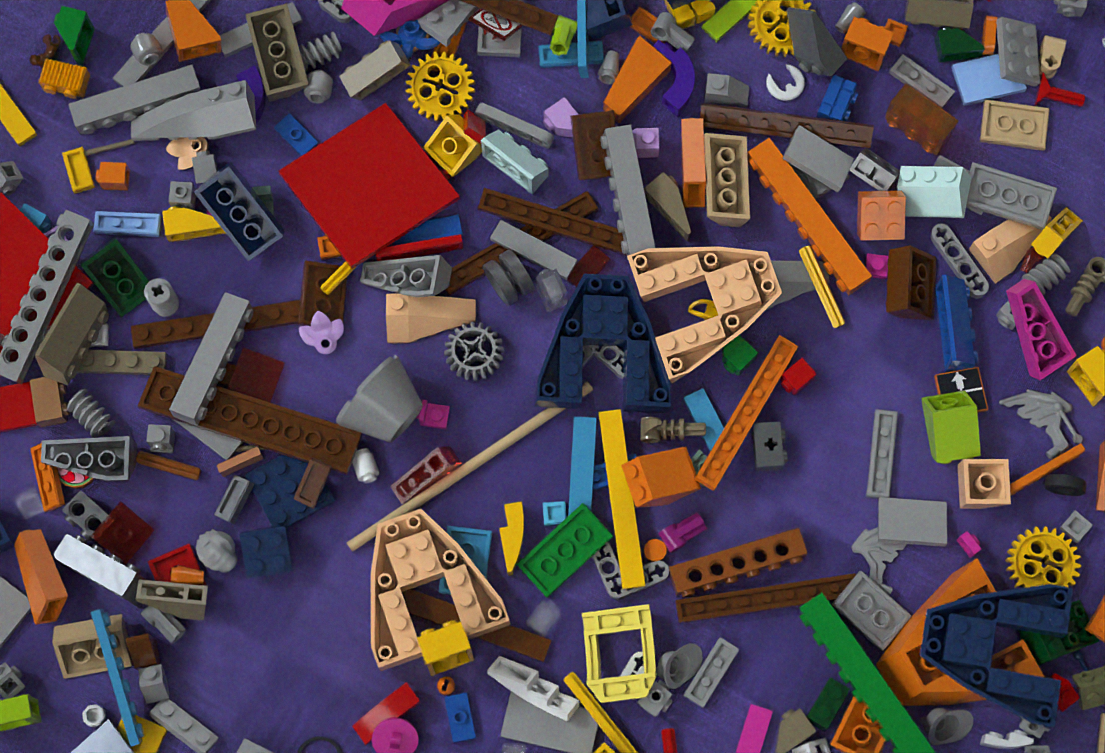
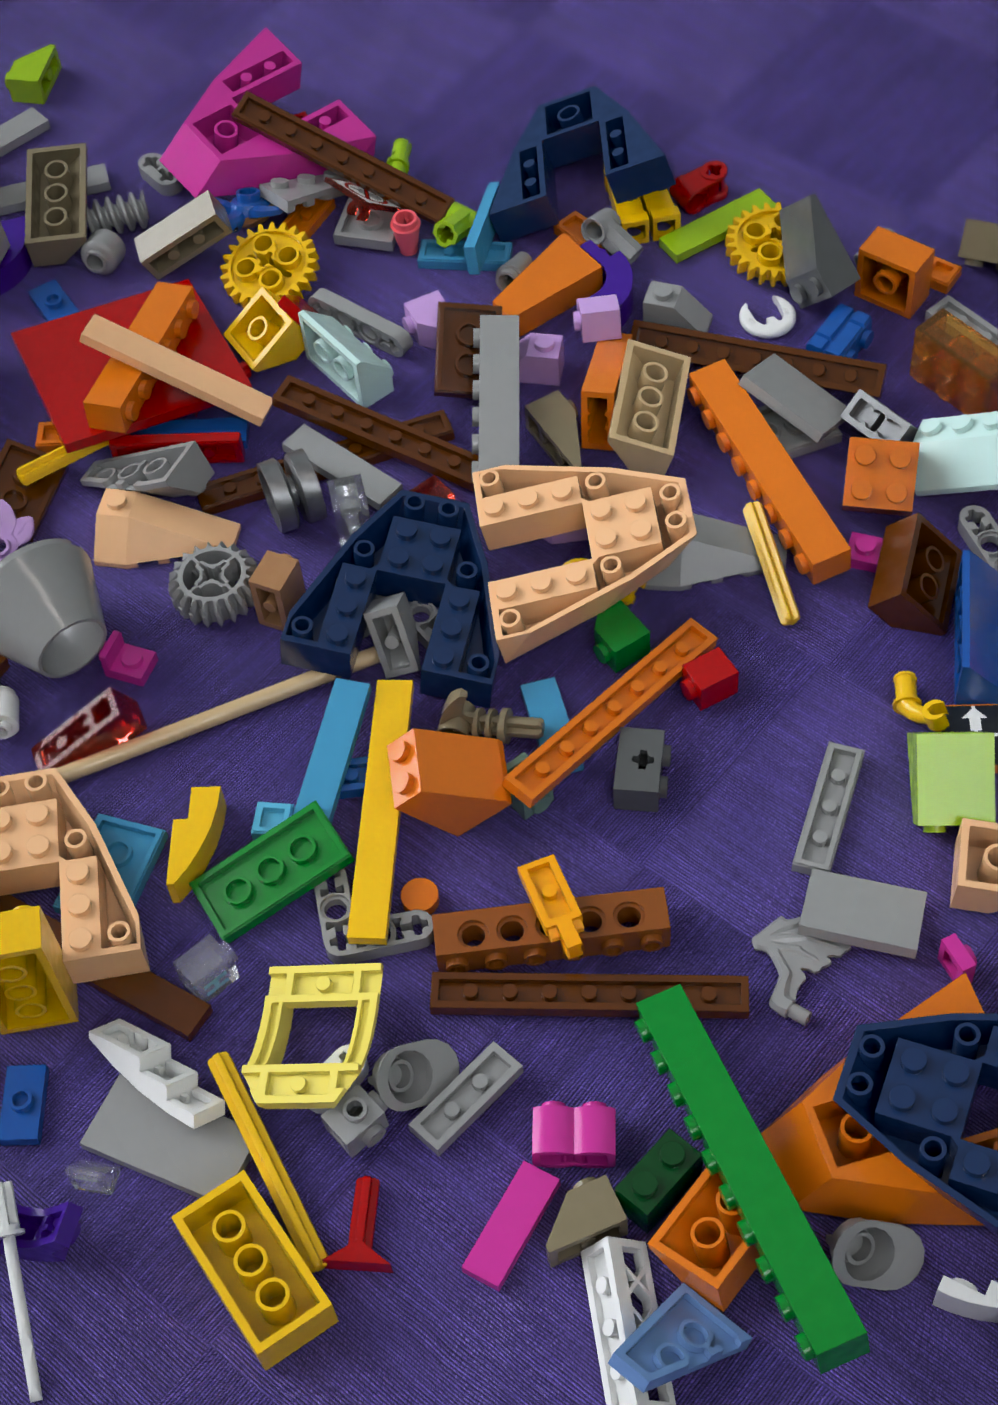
camera: 15 degrees right, 20 degrees down
orange hinge [437,676,456,696] -> none
magenta piece [658,512,707,553] -> none
light grey tile [831,571,912,651] -> none
none -> light nougat tile [79,314,273,427]
none -> orange brick [83,282,199,434]
none -> medium nougat brick [248,550,306,631]
none -> light grey slope [363,592,421,679]
none -> coral cone [390,209,421,256]
none -> light orange hinge [517,854,585,960]
none -> dark pink brick [532,1101,616,1168]
none -> lavender brick [573,294,622,343]
none -> yellow piece [892,671,950,732]

